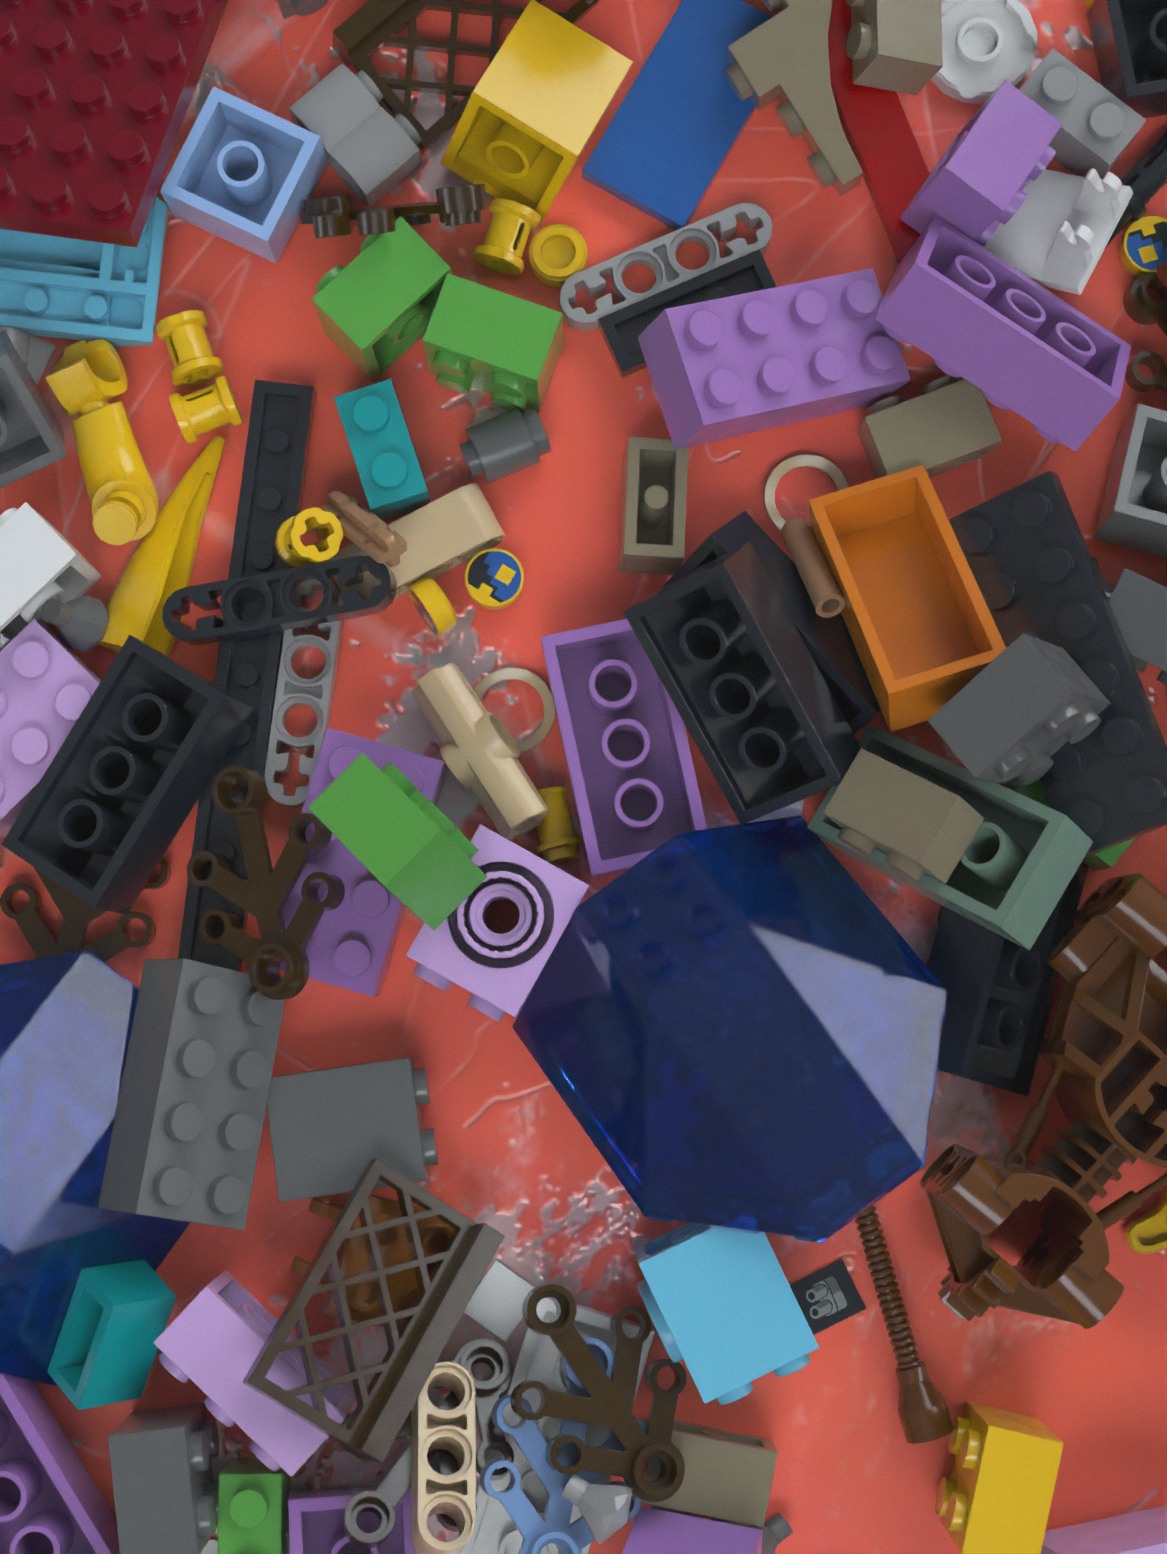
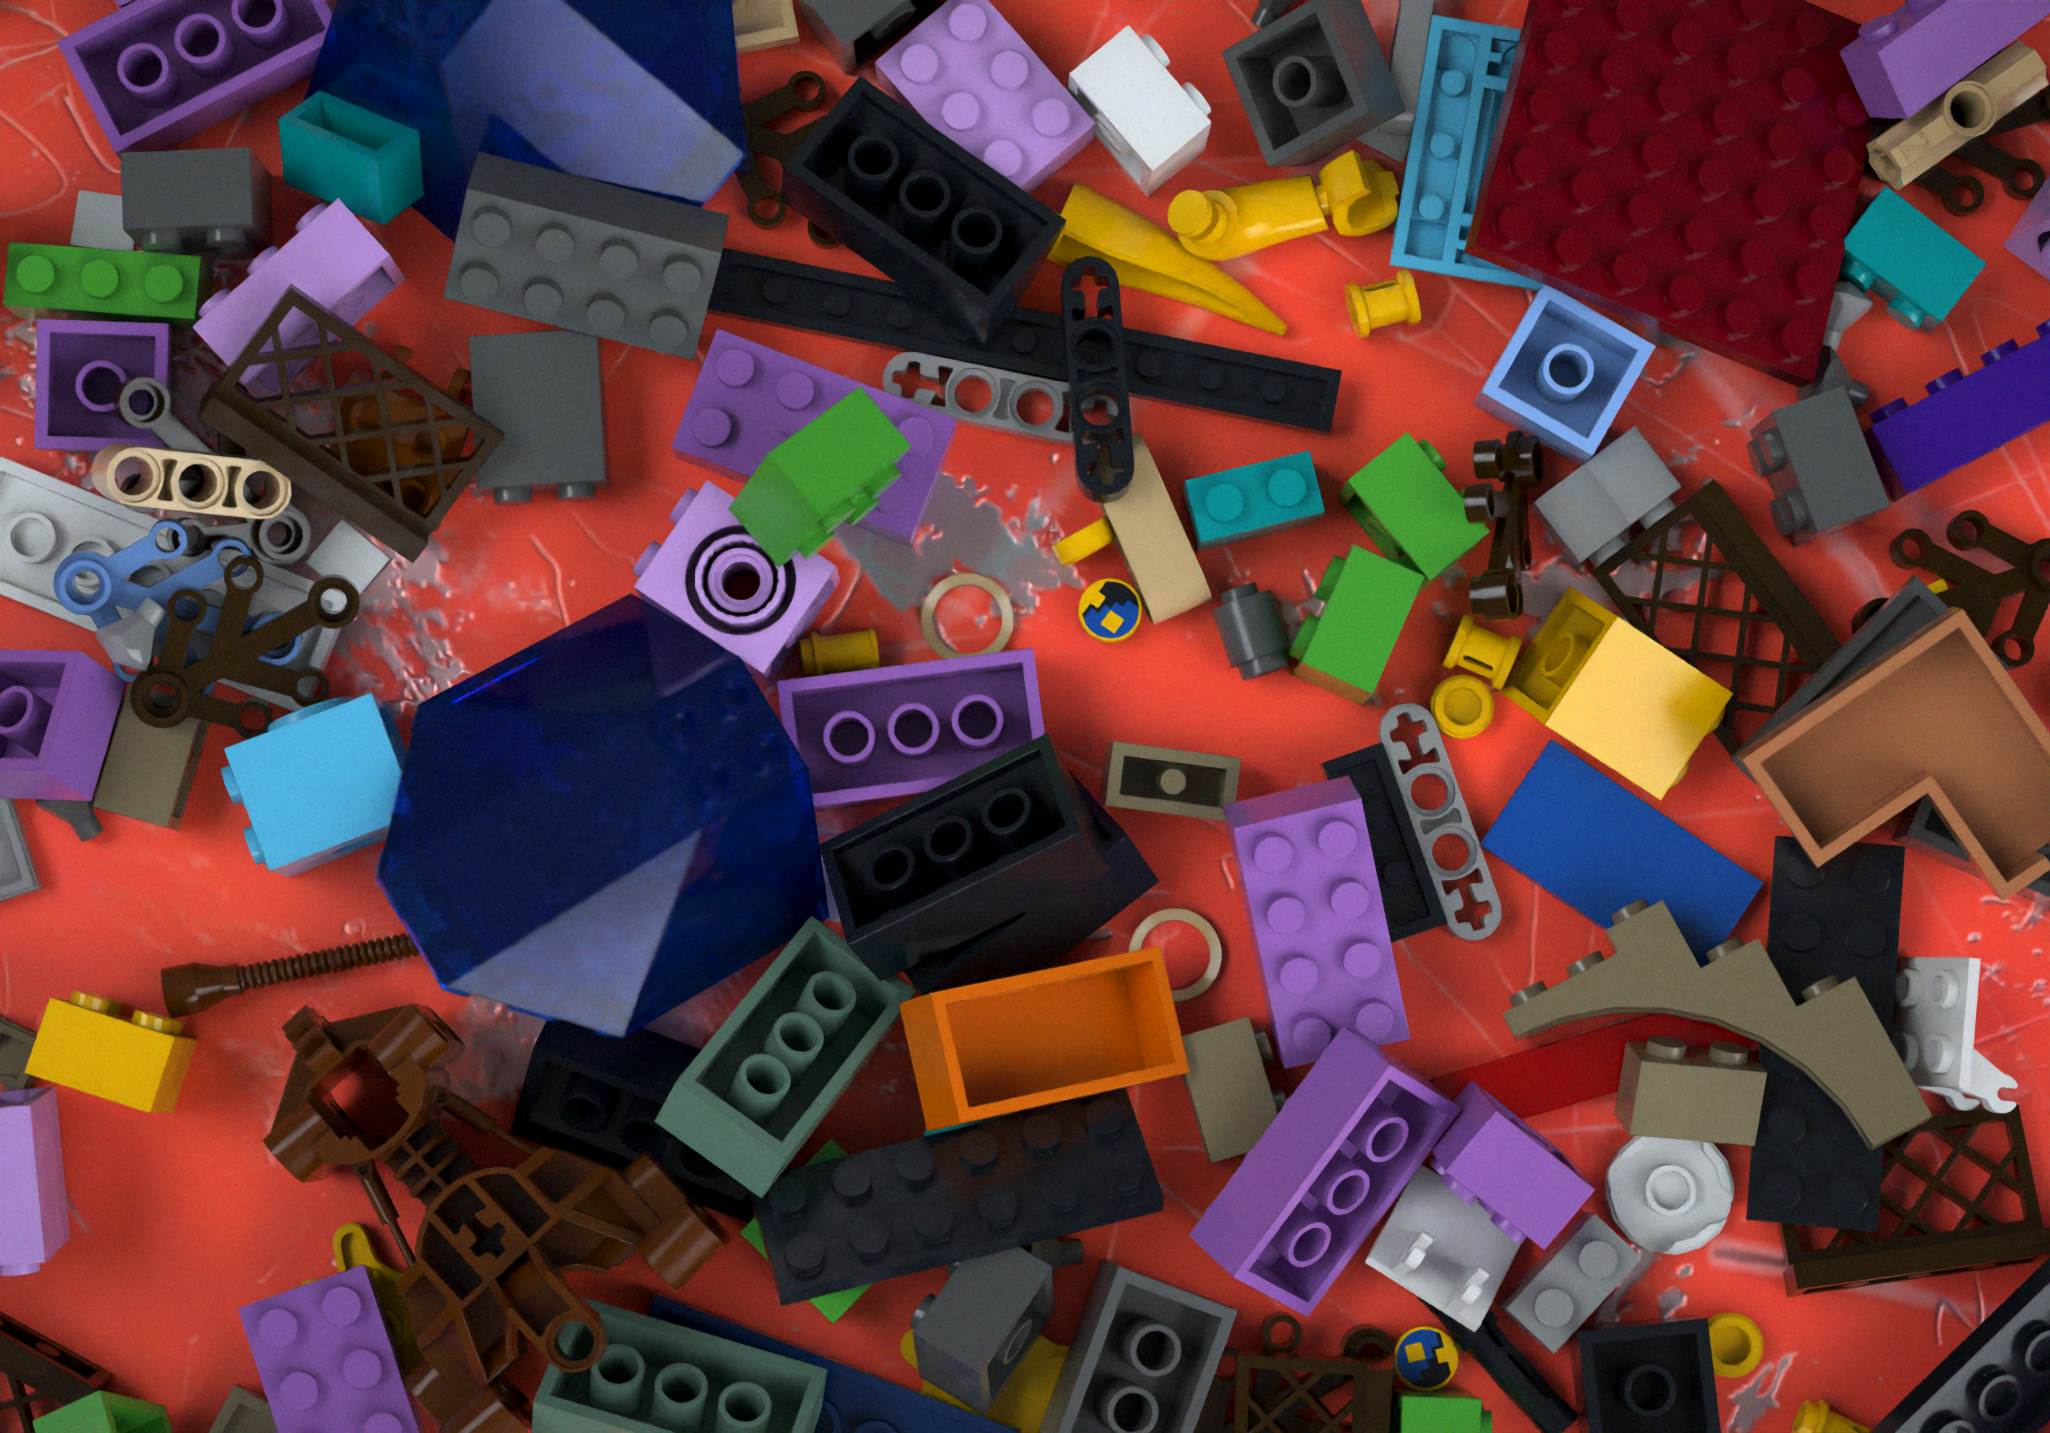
camera: 90 degrees right, 0 degrees up
dark grey rock [41,595,109,652] -> none
yellow bush [169,375,244,445] -> none
dark brown plant [187,766,345,1000] -> none
yellow bush [275,507,343,568] -> none
medium nougat axle [322,491,407,567] -> none
tan piece [411,663,551,841] -> none
medium nougat piece [781,518,845,618] -> none
black sticker [790,1259,866,1335] -> none
dark tan brick [823,748,985,884] -> none
dark grey brick [928,633,1111,786] -> none

